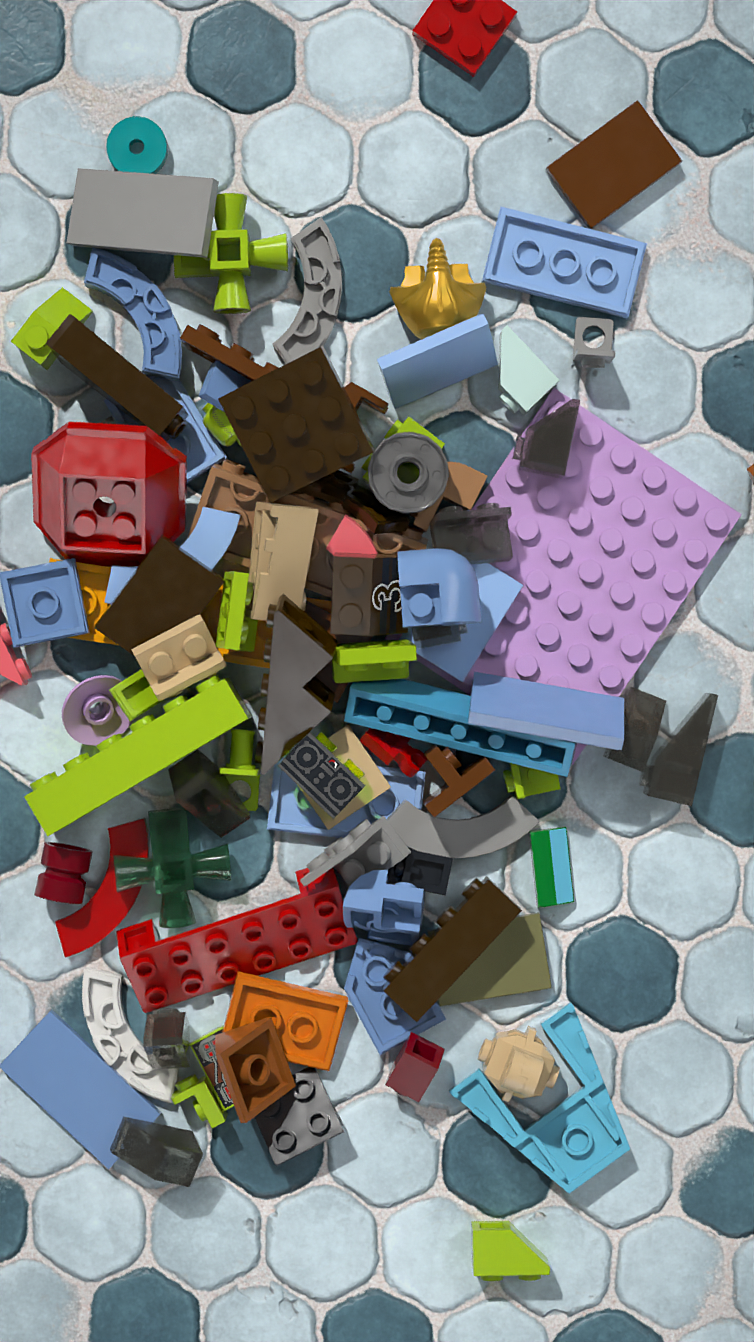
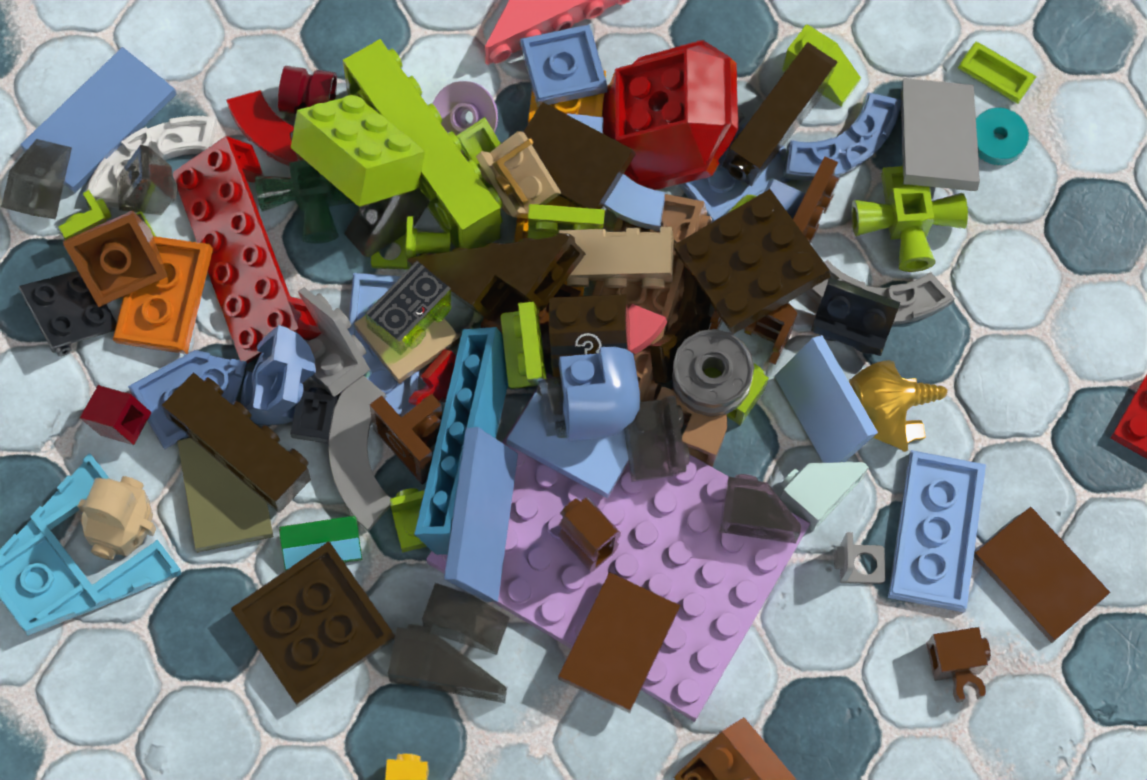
camera: 80 degrees right, 20 degrees down
none -> dark brown plate [231,541,397,707]
none -> lime brick [291,95,425,207]
none -> pearl gold bracket [492,138,534,205]
none -> reddish brown tile [558,572,681,714]
none -> reddish brown brick [559,497,621,572]
none -> black bracket [811,277,901,356]
none -> reddish brown brick [926,627,991,703]
none -> lime tile [958,41,1037,104]

